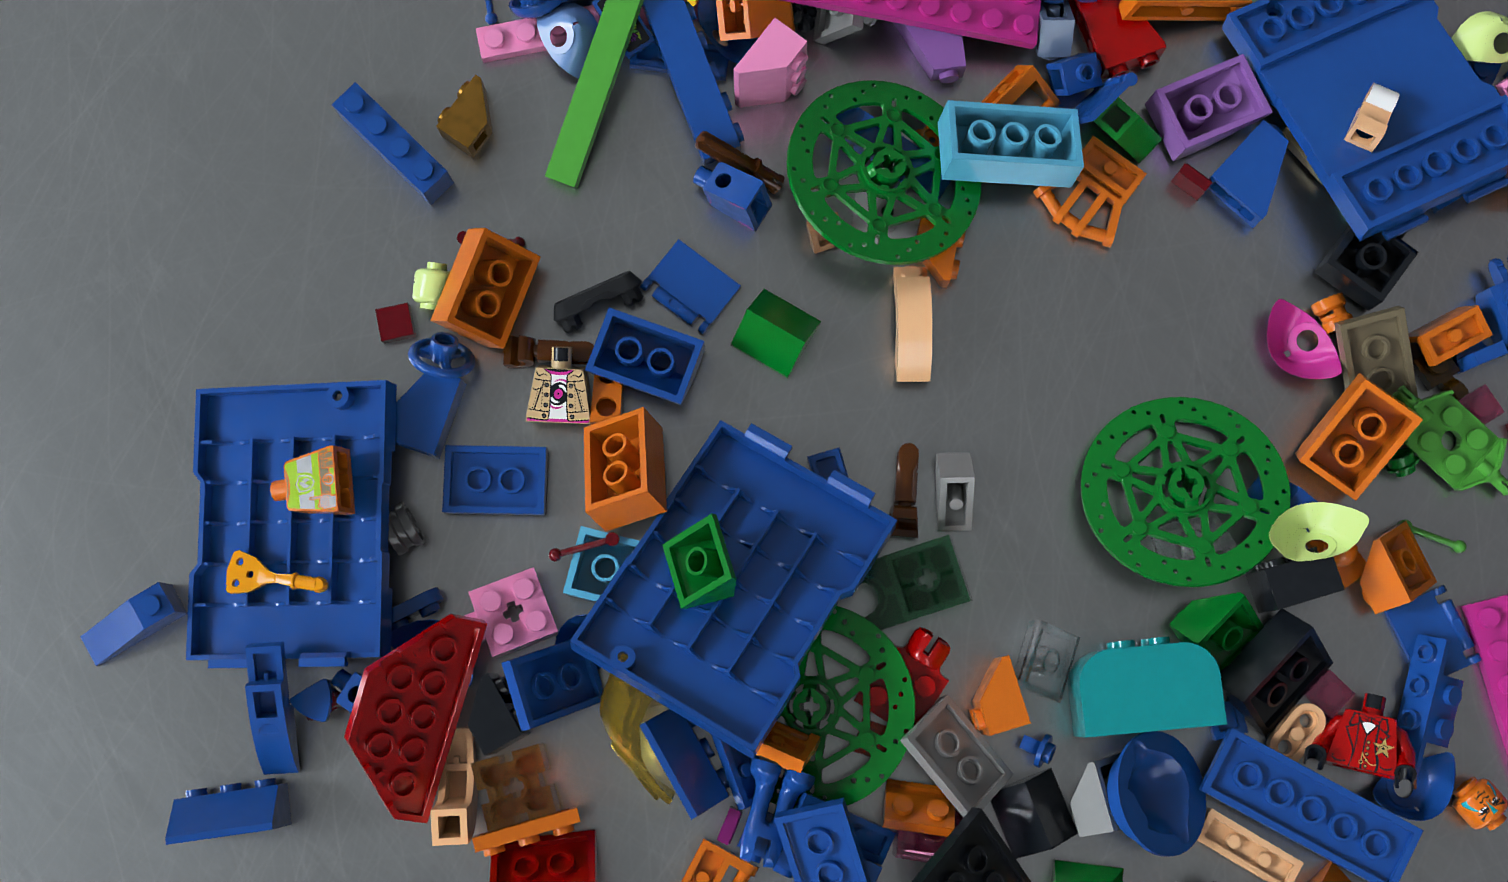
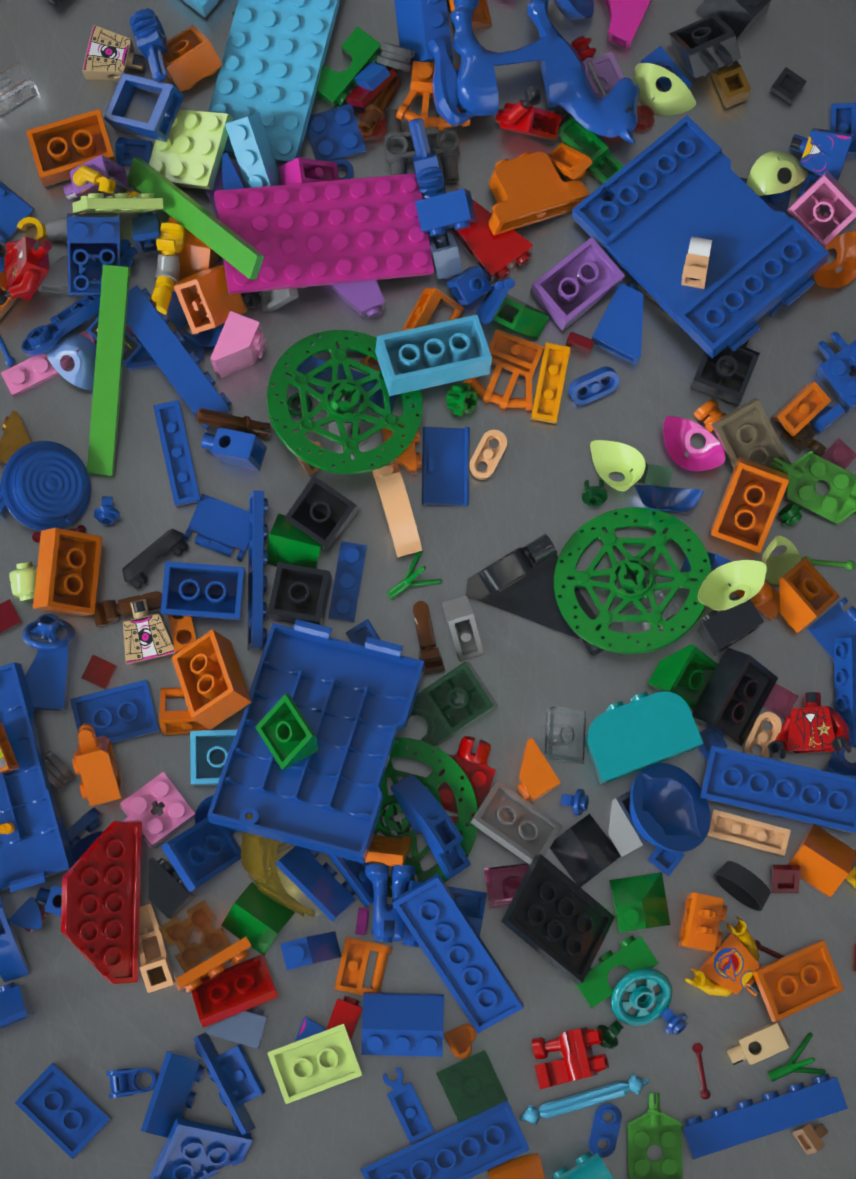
camera: 15 degrees left, 0 degrees up
dark red hinge [549,532,620,562] -> none
orange plate [882,779,955,837] -> none
none -> blue piece [1,441,91,531]
none -> orange hinge [72,723,123,807]
none -> clear red plate [81,655,117,690]
none -> blue plate [94,496,120,525]
none -> blue plate [153,400,201,507]
none -> orange tile [159,687,215,735]
none -> green slope [221,882,295,956]
none -> blue plate [247,490,268,650]
none -> black brick [268,562,332,626]
none -> blue slope [280,931,342,971]
none -> black slope [284,476,360,548]
none -> dark green plate [287,392,312,418]
none -> blue plate [328,541,367,623]
none -> green plant [386,548,442,600]
none -> blue slope [390,774,471,879]
none -> blue door [422,427,470,506]
none -> green gear [446,383,478,416]
none -> black panel [466,534,612,658]
none -> light nougat plate [469,430,507,480]
none -> light orange plate [531,342,571,424]
none -> blue plate [568,366,620,405]
none -> dark green plate [581,480,608,506]
none -> yellowish green piece [590,440,646,491]
none -> clear green sticker [621,463,673,487]
none -> blue piece [634,485,704,512]
none -> blue tile [647,847,685,876]
none -> yellowish green piece [761,536,801,585]

